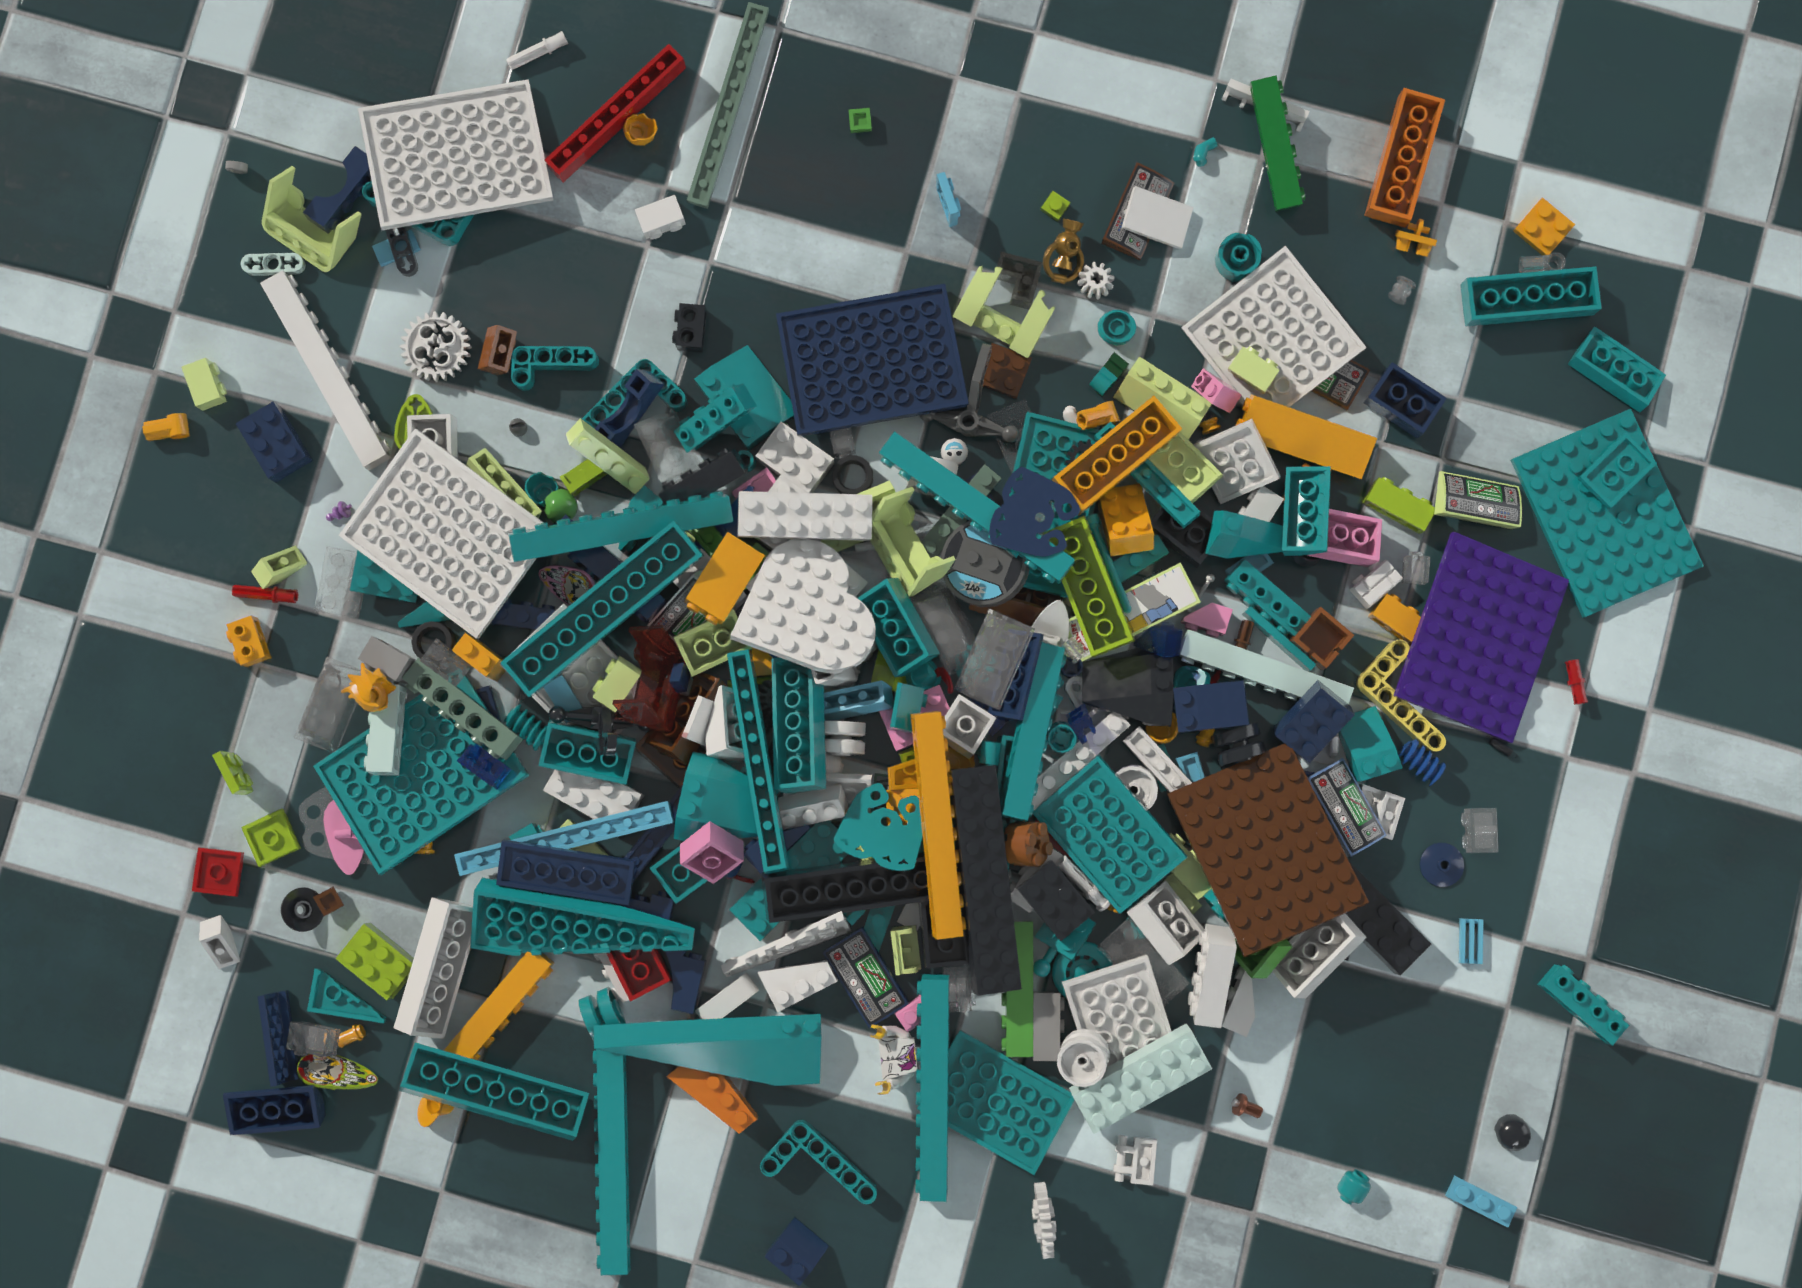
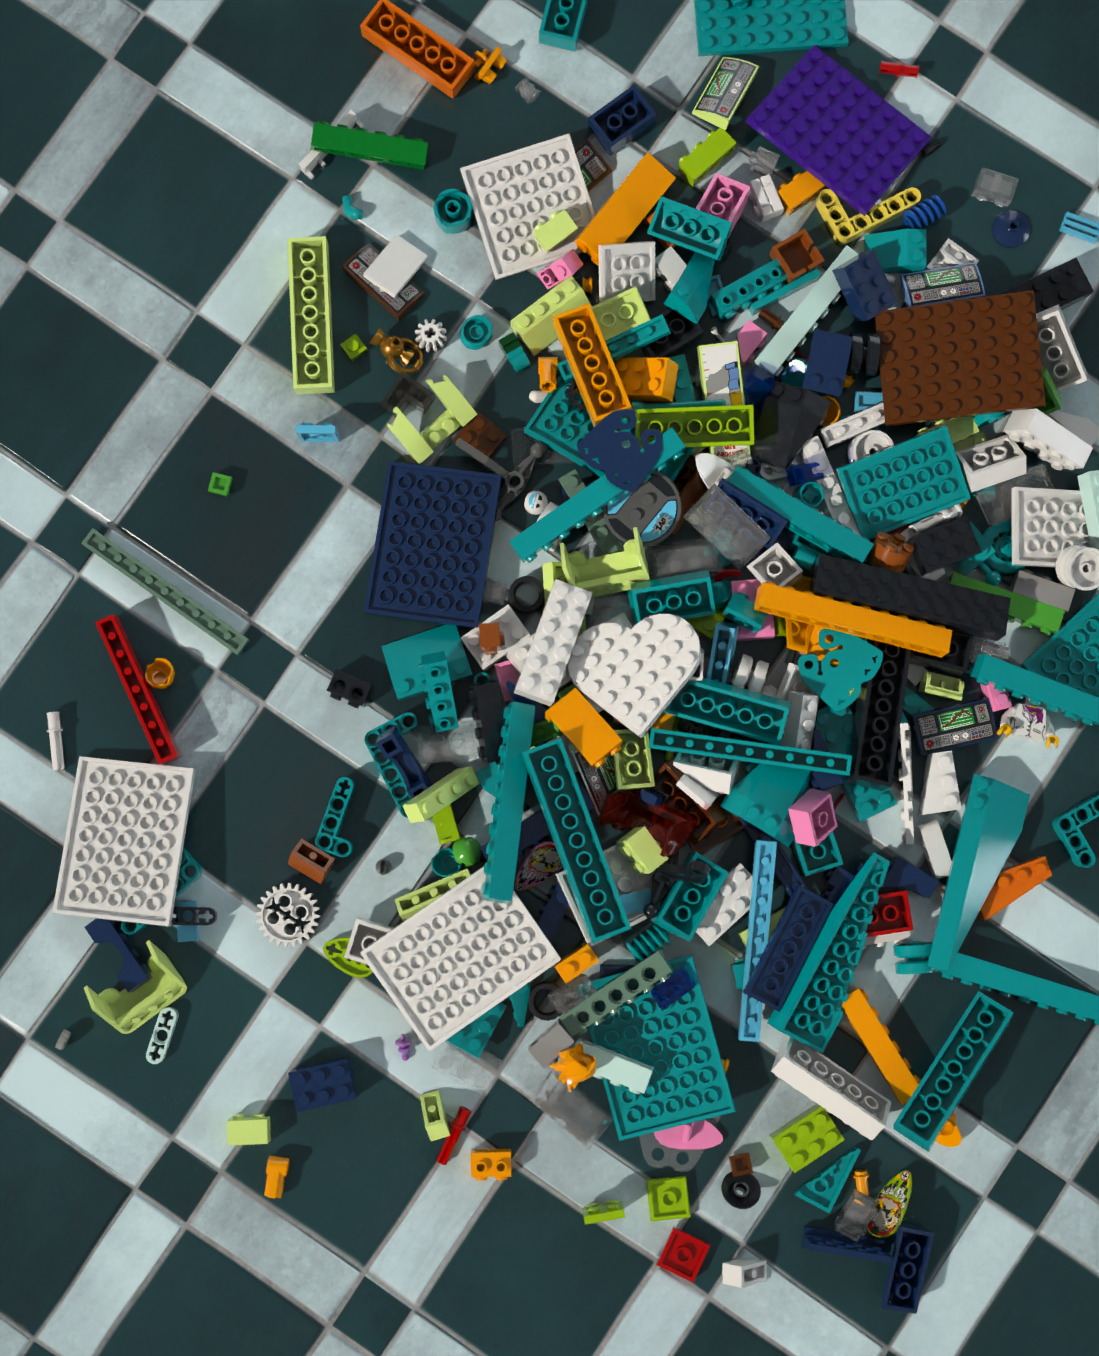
camera: 75 degrees left, 0 degrees up
white brick [260,270,391,471] -> none
white brick [635,195,686,239] -> none
none -> yellowish green brick [287,236,335,395]
none -> dark orange brick [479,622,505,655]

